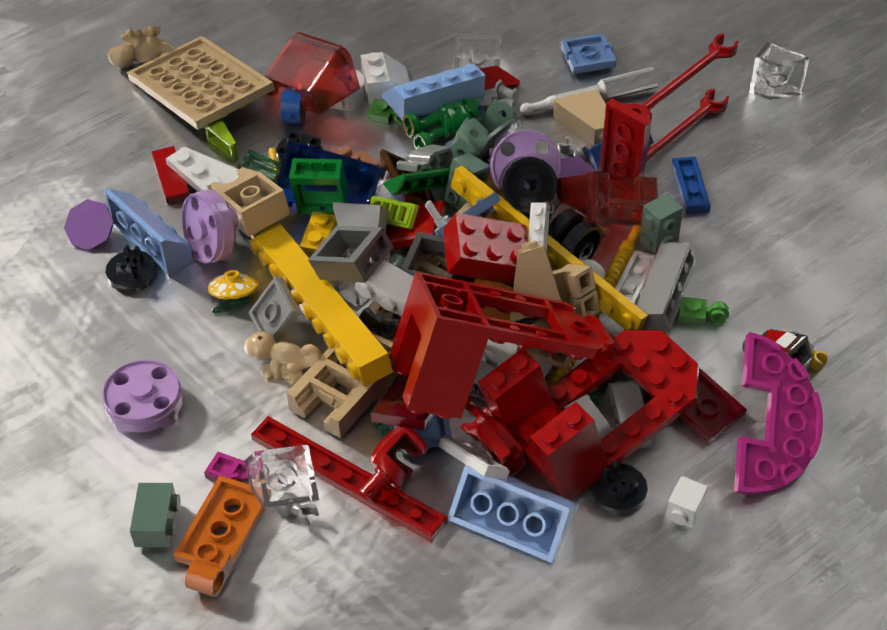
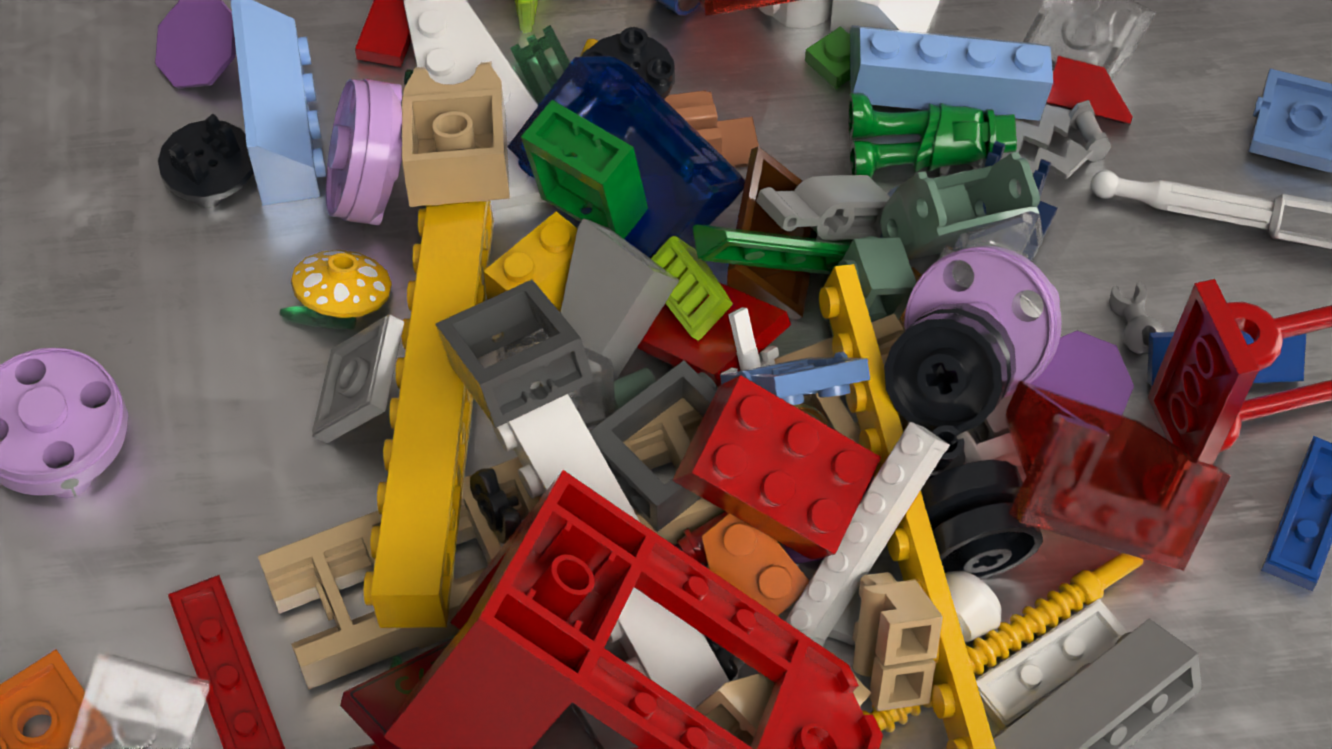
camera: 30 degrees right, 10 degrees up
dark pink tile [204,452,264,482] -> none
tan animal [245,331,322,386] -> none
tan slope [510,240,562,322] -> none
tan slope [553,90,606,146] -> none
sand green brick [640,194,683,255] -> none

